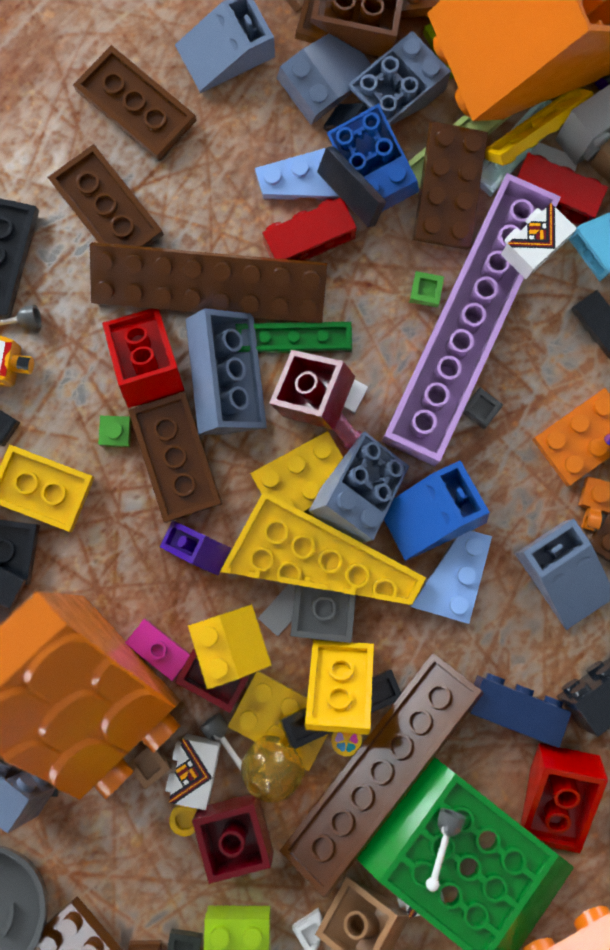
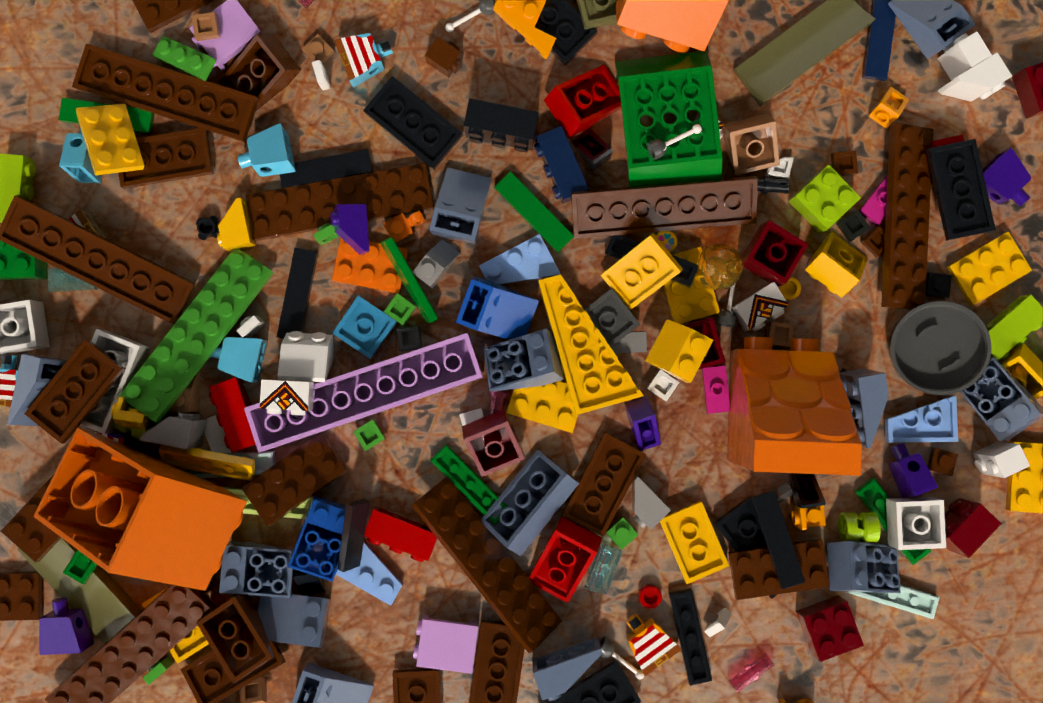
camera: 135 degrees left, 5 degrees up
none -> white slope [277,331,334,382]
none -> dark azure plate [332,295,397,359]
none -> green tile [380,237,438,323]
none -> bright green plate [384,293,416,326]
none -> light grey slope [413,239,460,289]
none -> lavender panel [413,614,479,674]
none -> green tile [494,171,574,253]
none -> sand blue slope [532,637,602,701]
none -> black slope [572,129,613,171]
none -> clear light blue plate [584,544,622,595]
none -> light grey slope [632,475,671,530]
none -> red tile [638,584,662,609]
none -> white plate [647,369,680,401]
none -> black pin [743,176,790,194]
none -> yellow slope [805,231,868,298]

